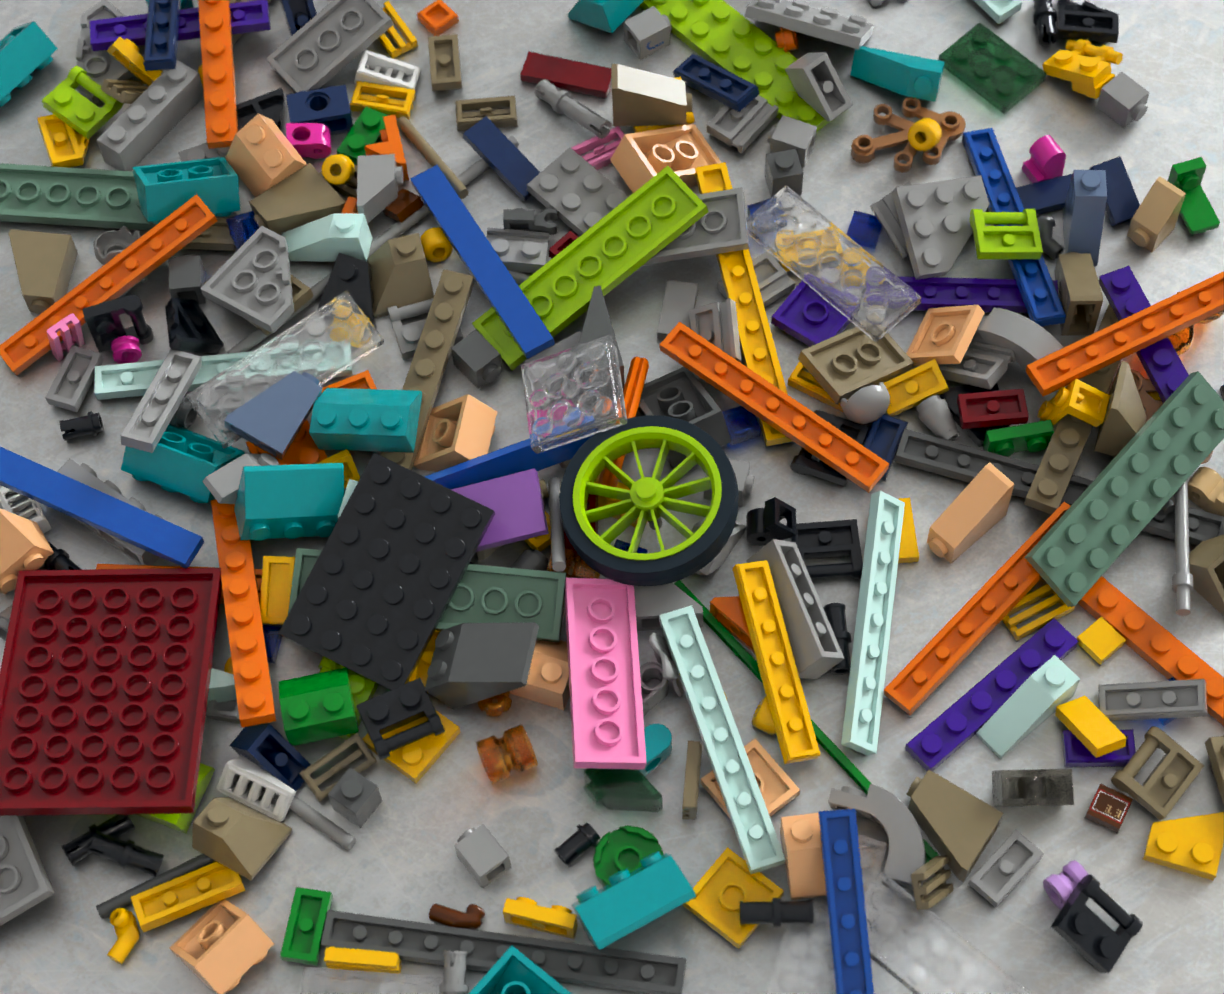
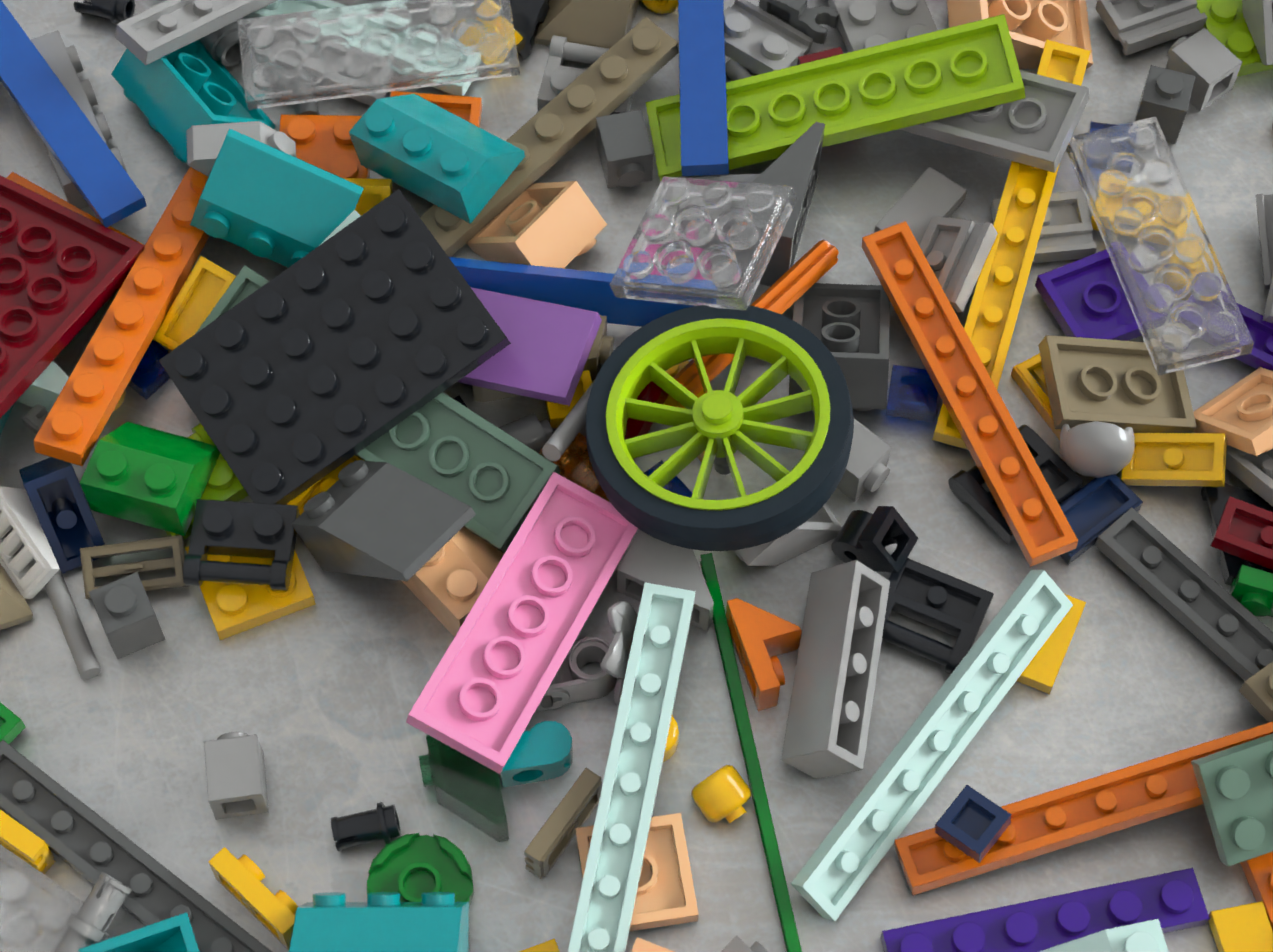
camera: 25 degrees right, 0 degrees up
sand blue slope [224,371,323,460] -> none
reddish brown arm [429,903,485,930] -> none
clear orange wheel [476,724,538,784] -> none
clear orange plate [478,691,512,717] -> none
yellow tile [732,560,821,764] -> none
black pin [823,603,851,675] -> none
clear blue tile [845,211,883,249] -> none
light grey cone [916,394,960,441] -> none
light nougat slope [927,462,1014,563] -> none
yellow tile [1002,584,1075,641] -> none
none -> dark blue plate [935,785,1011,863]

